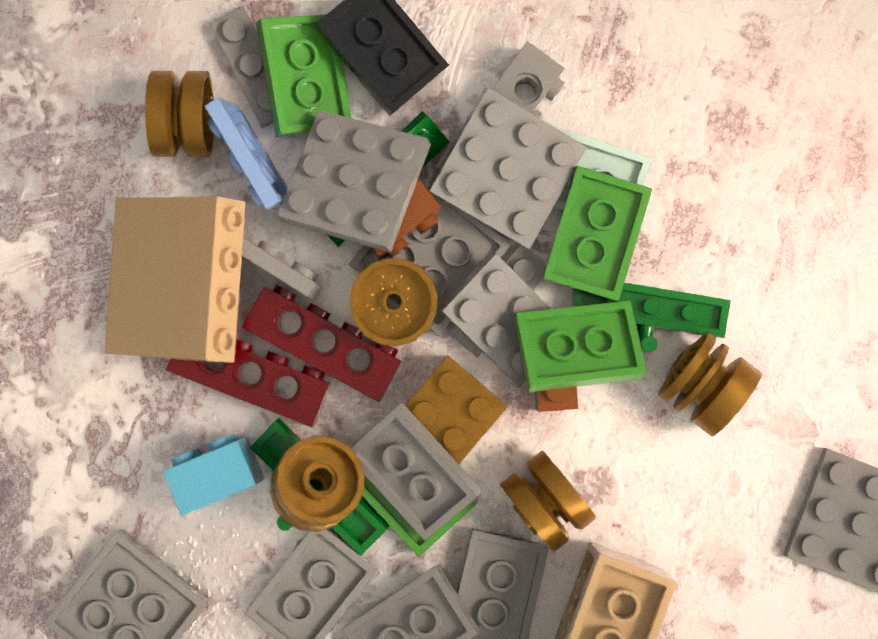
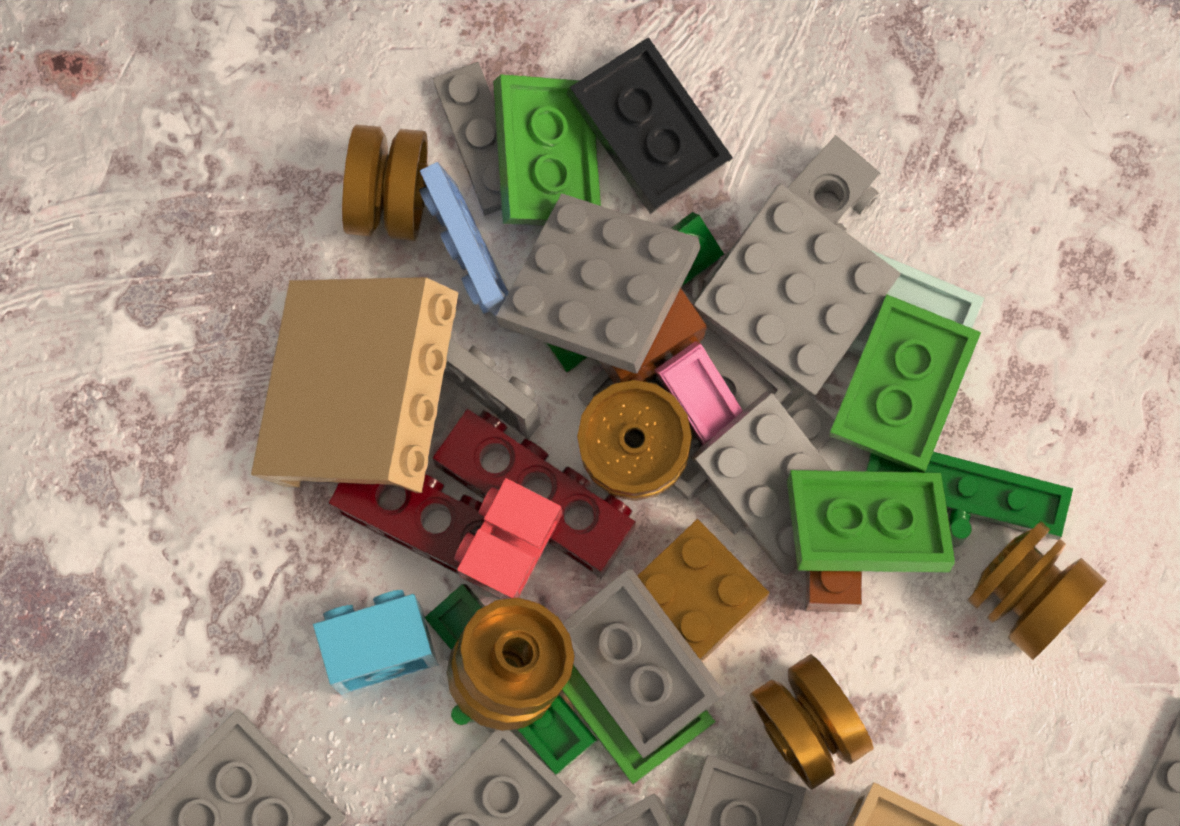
camera: 10 degrees right, 10 degrees down
none -> coral piece [454,478,562,599]
none -> bright pink tile [654,341,743,446]

